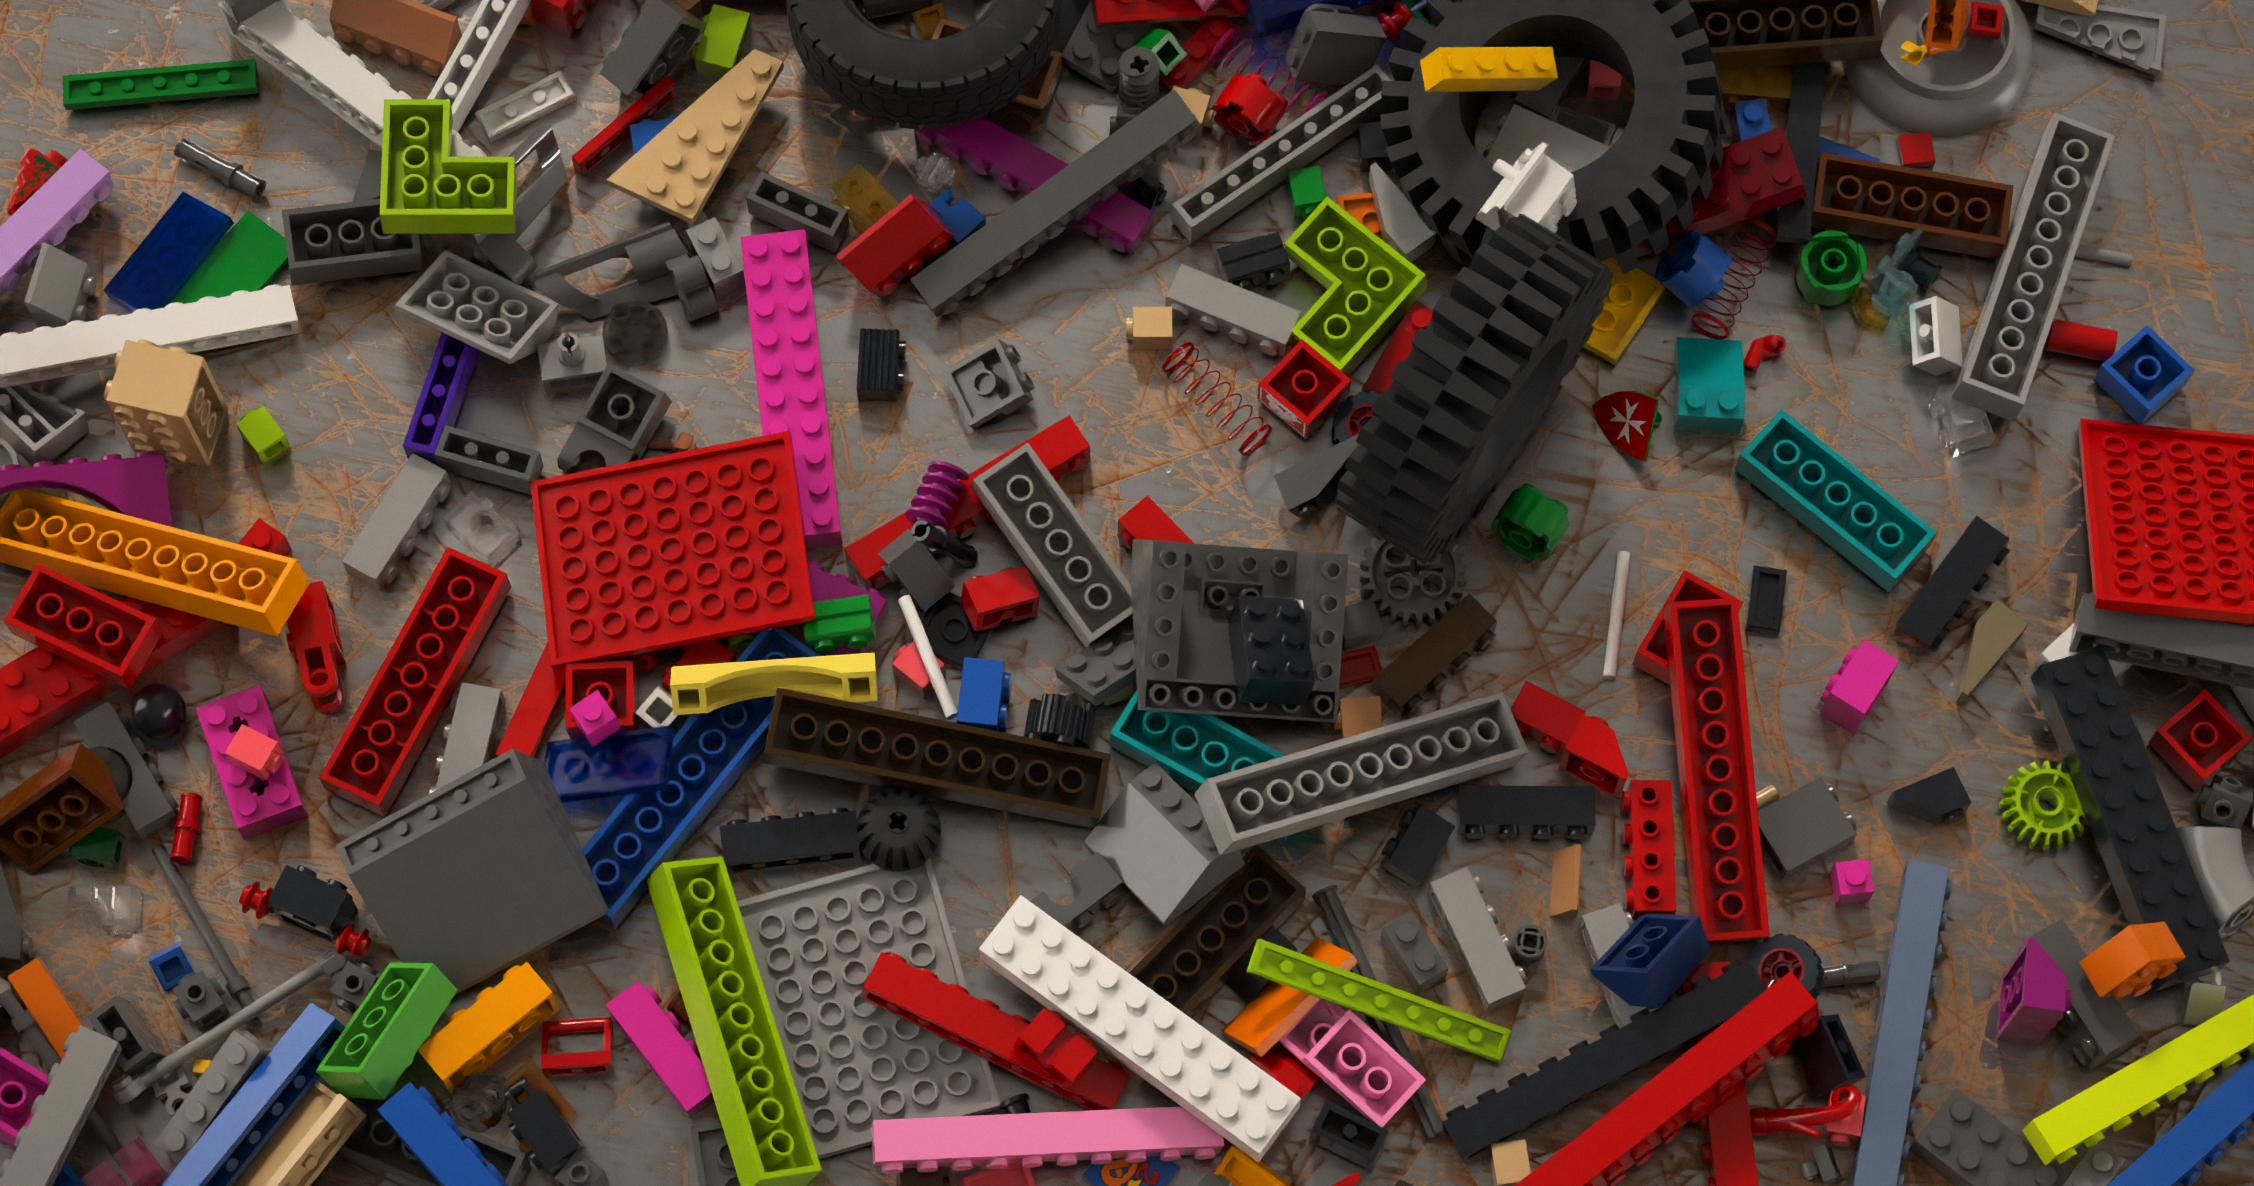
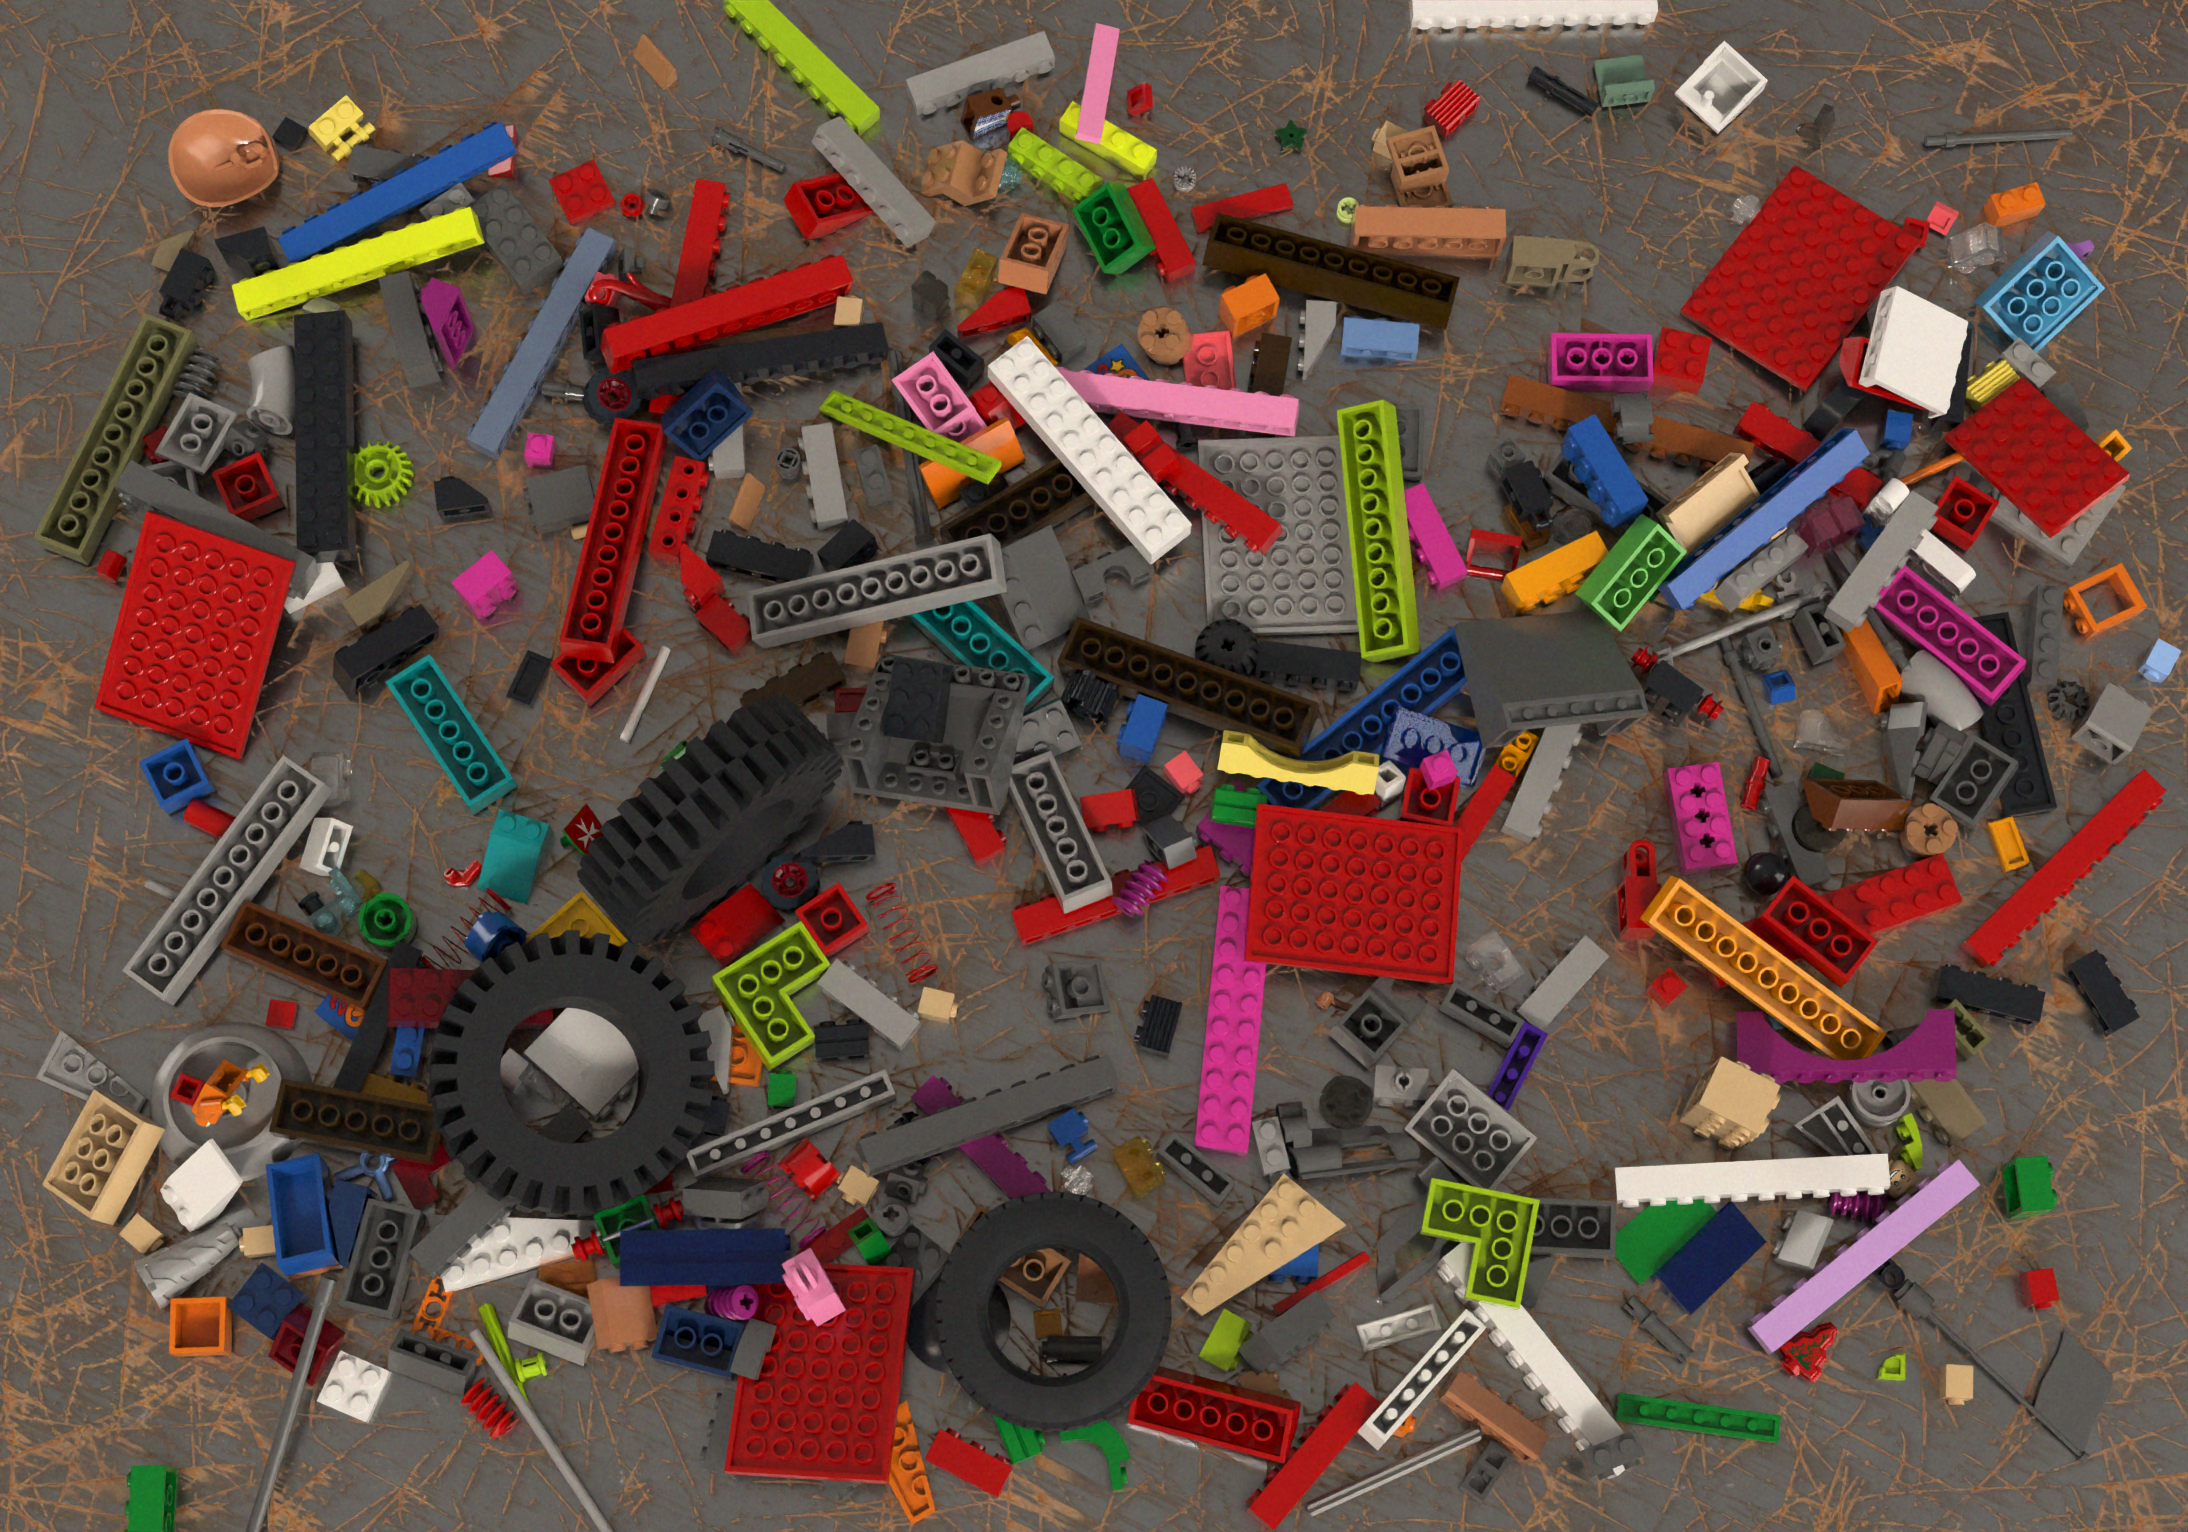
camera: 170 degrees left, 5 degrees up
coral brick [225,724,283,781] -> none
lime brick [236,406,291,465] -> none
red brick [319,547,511,817] -> none
dark grey brick [330,961,378,1014] -> none
red slope [836,194,955,297] -> none
white bar [898,595,957,720] -> none
black pin [911,520,978,567] -> none
yellow brick [1420,47,1558,92] -> none
white piece [1475,142,1577,233] -> none
orange brick [2079,922,2186,999] -> none

